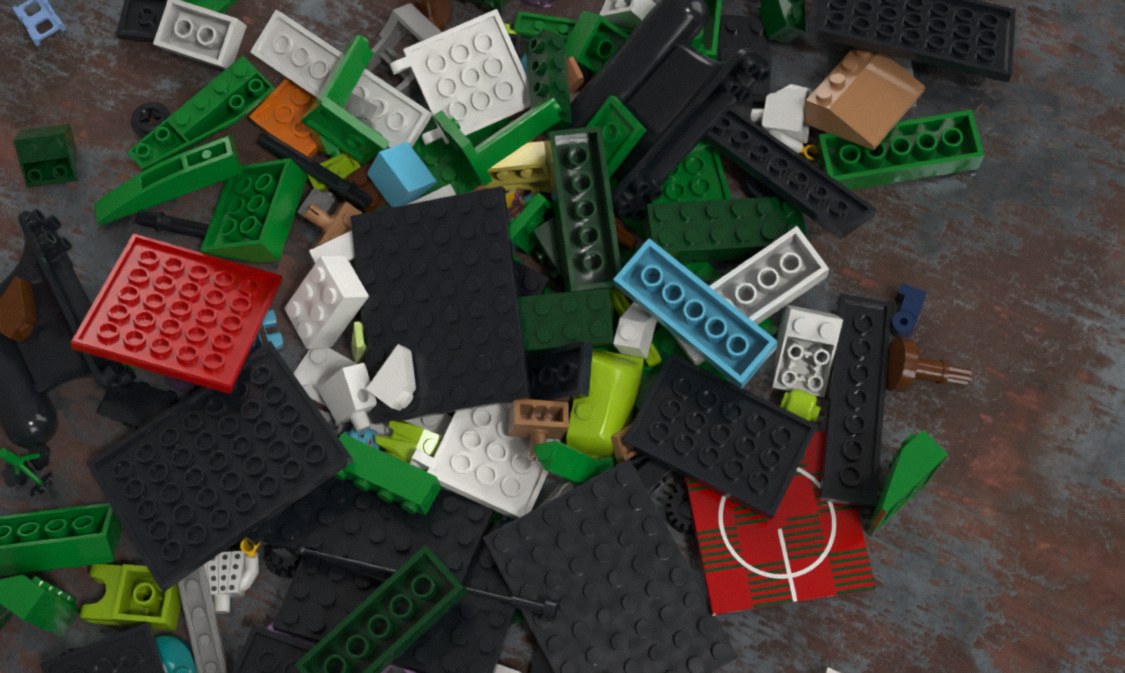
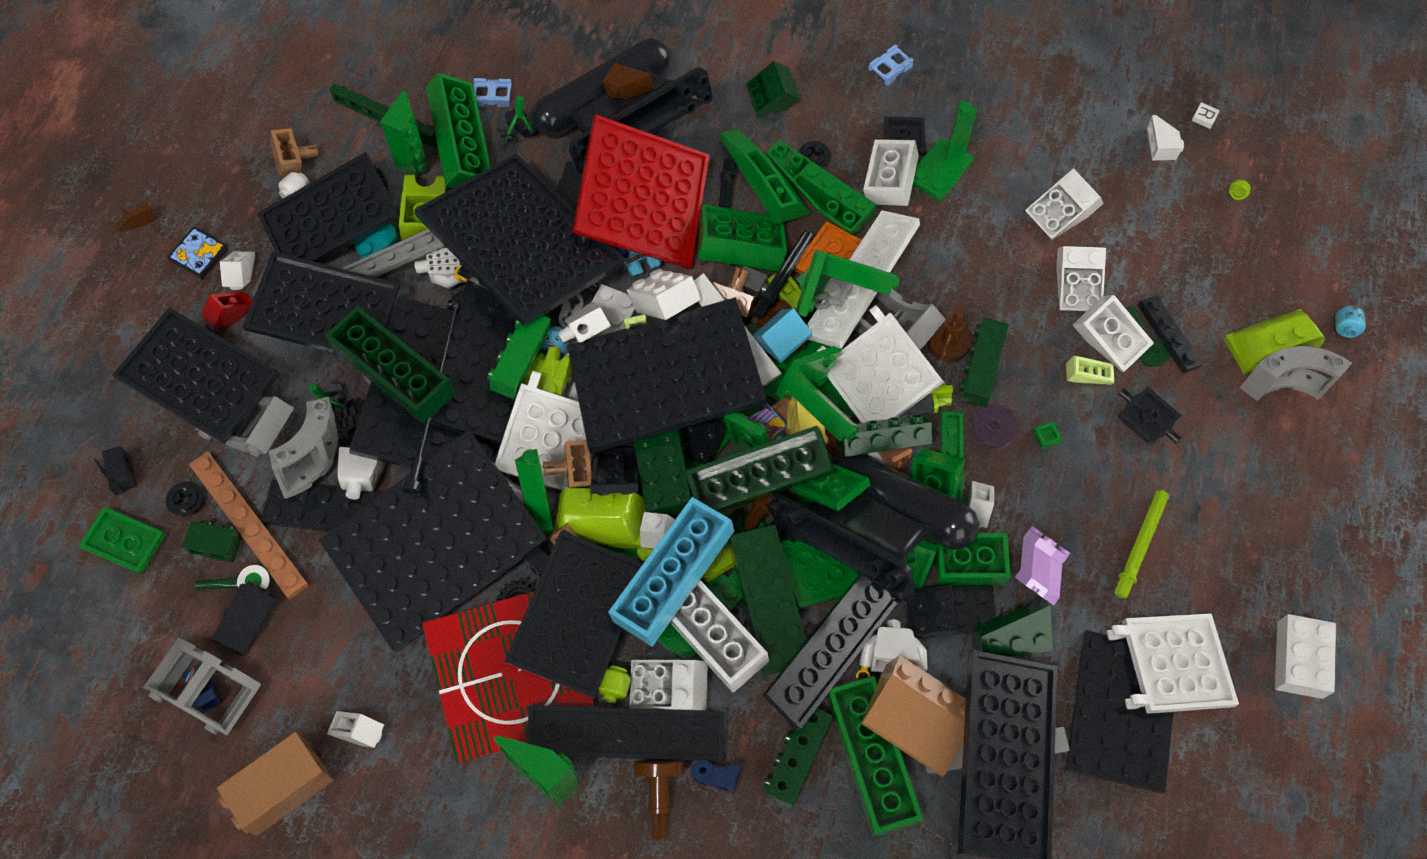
camera: 75 degrees right, 5 degrees down
white slope [367,344,416,411] -> none
none -> dark green brick [763,708,833,809]

